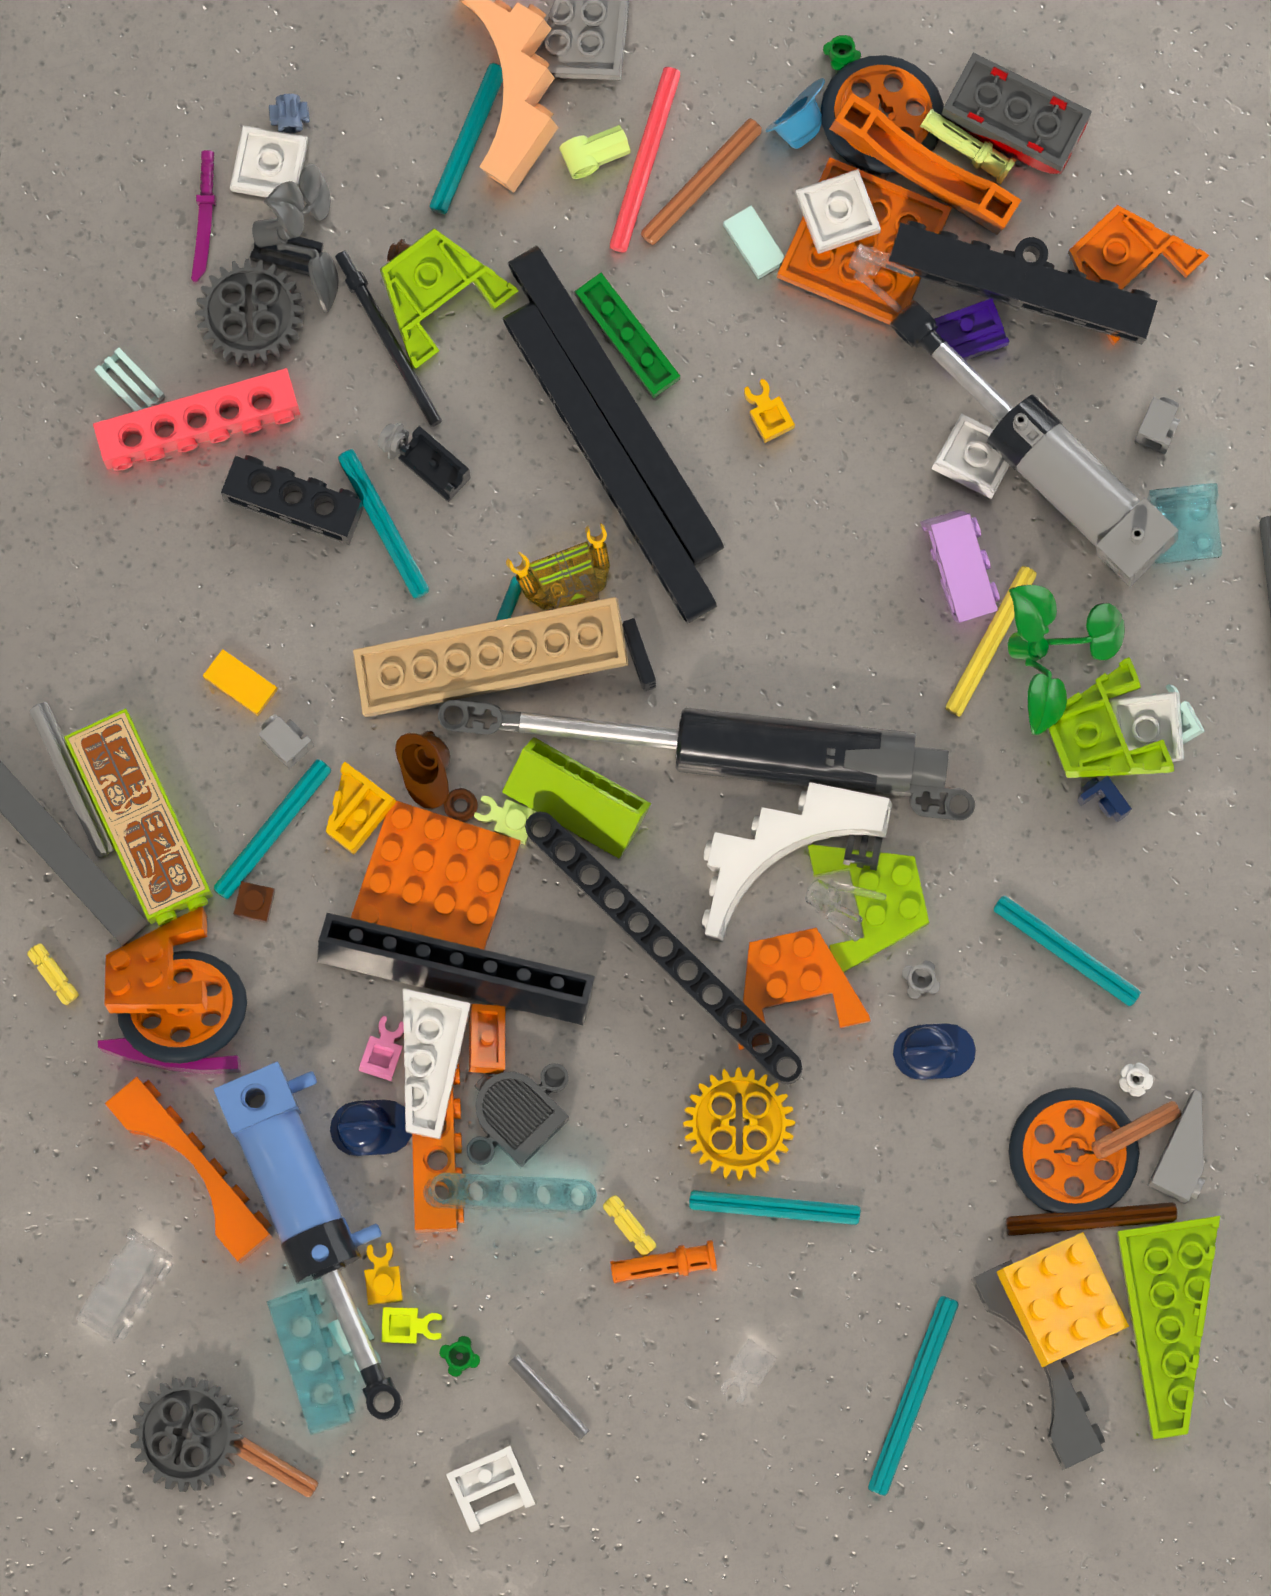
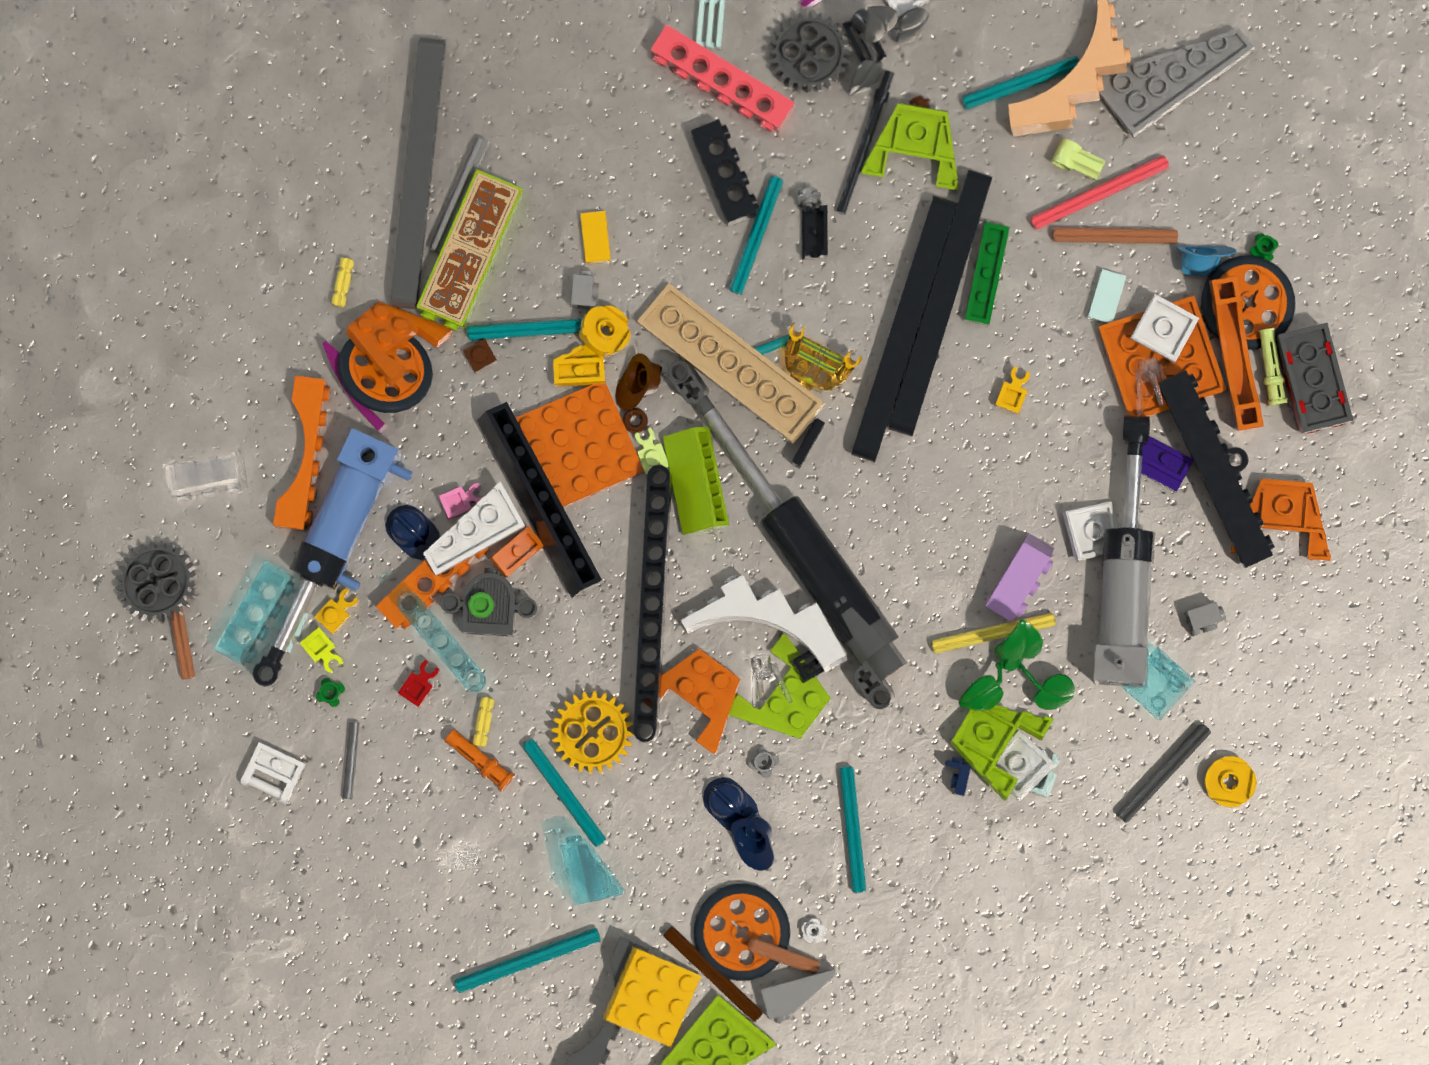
camera: 50 degrees right, 5 degrees up
none -> red plate [398,660,440,708]
none -> bright green tile [468,592,494,618]
none -> clear light blue slope [561,835,626,905]
none -> yellow plate [579,305,631,357]
none -> dark blue piece [731,812,774,871]

